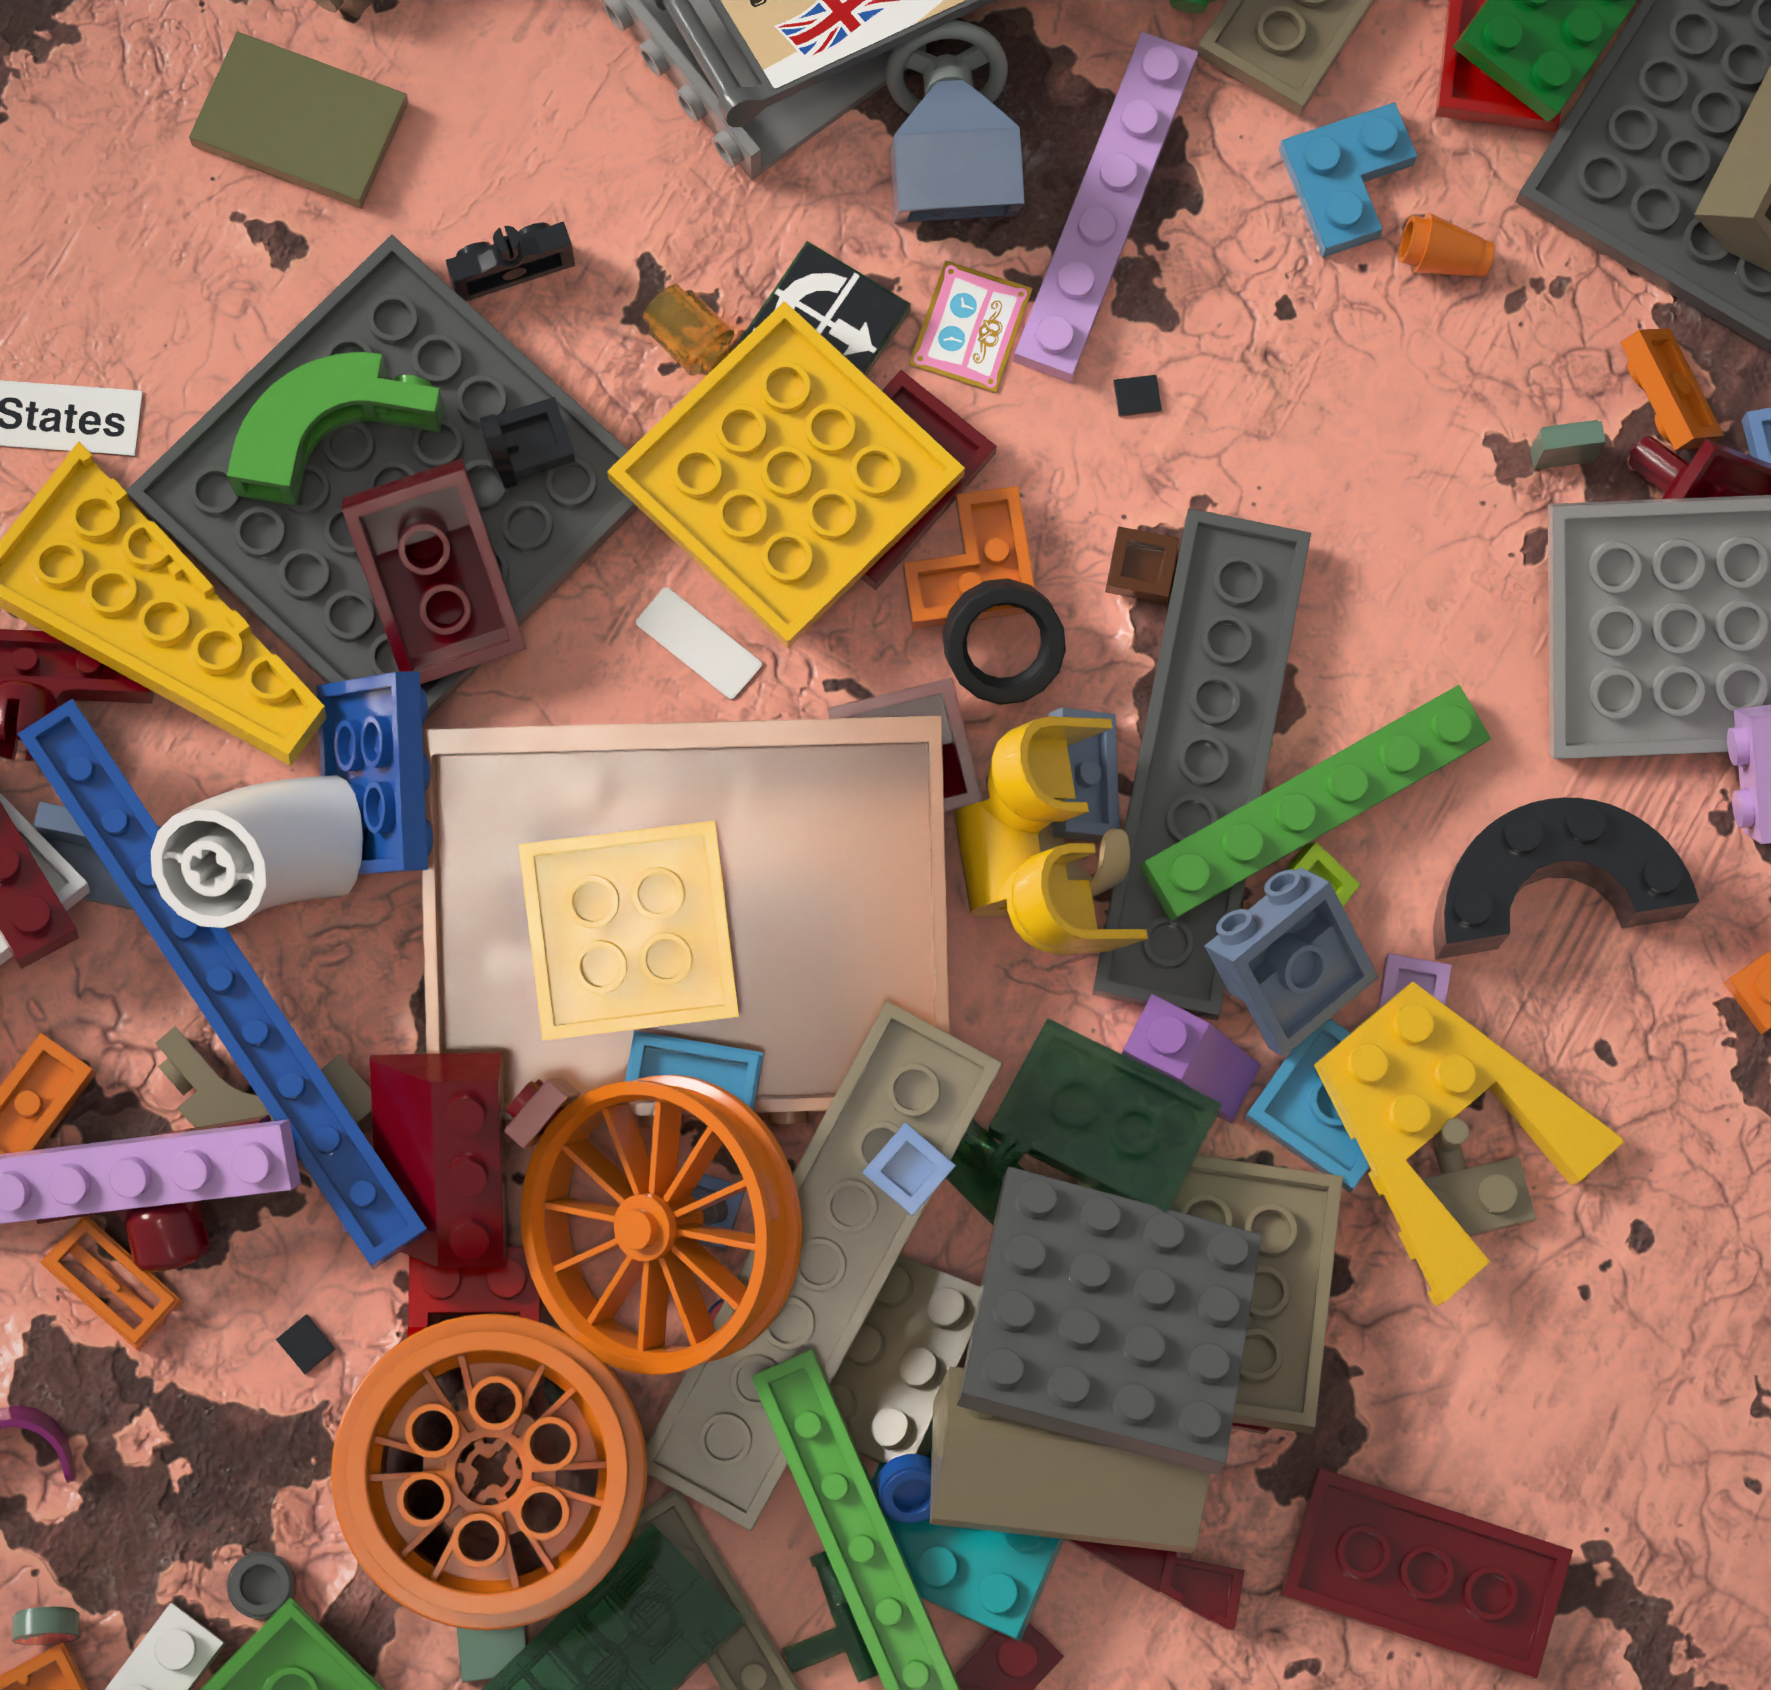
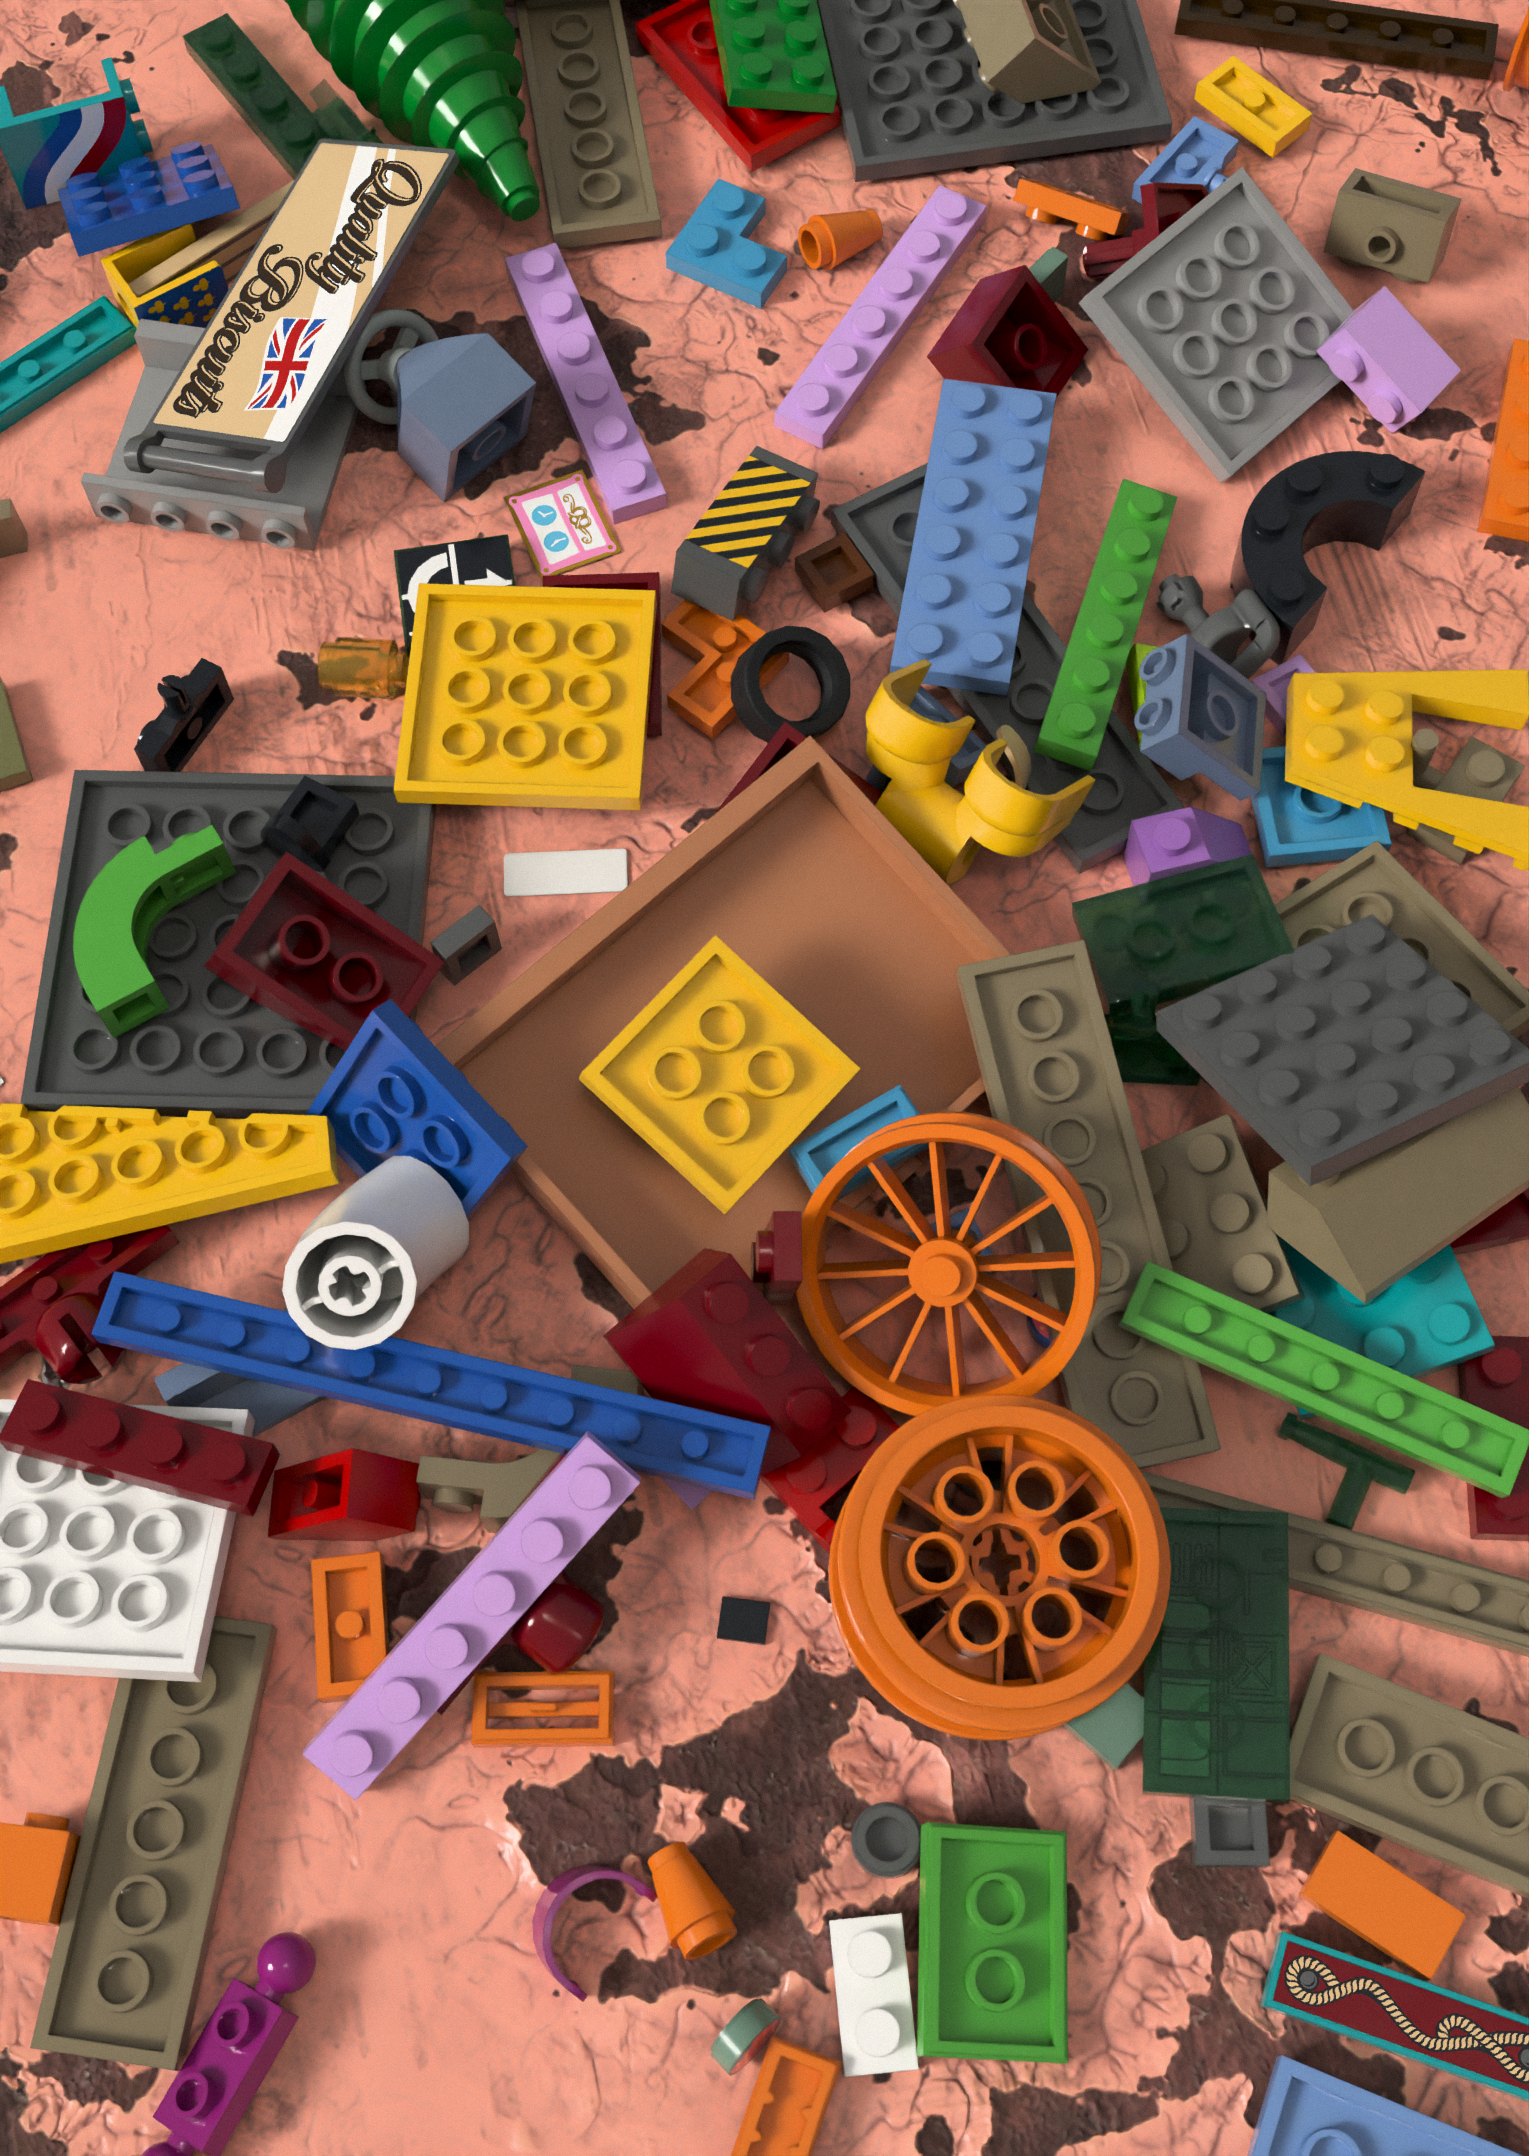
camera: 35 degrees left, 10 degrees down
medium blue tile [862,1122,956,1216] -> none
blue tile [876,1454,931,1523] -> none
black window [1113,375,1162,417] -> none
none -> red slope [268,1448,421,1541]
none -> dark grey tile [430,905,502,986]
none -> orange cone [647,1841,737,1961]
none -> brick [671,446,820,621]
none -> lavender plate [774,185,987,450]
none -> medium blue plate [890,378,1057,696]
none -> dark red slope [927,265,1089,398]
none -> dark grey piece [1156,574,1280,679]

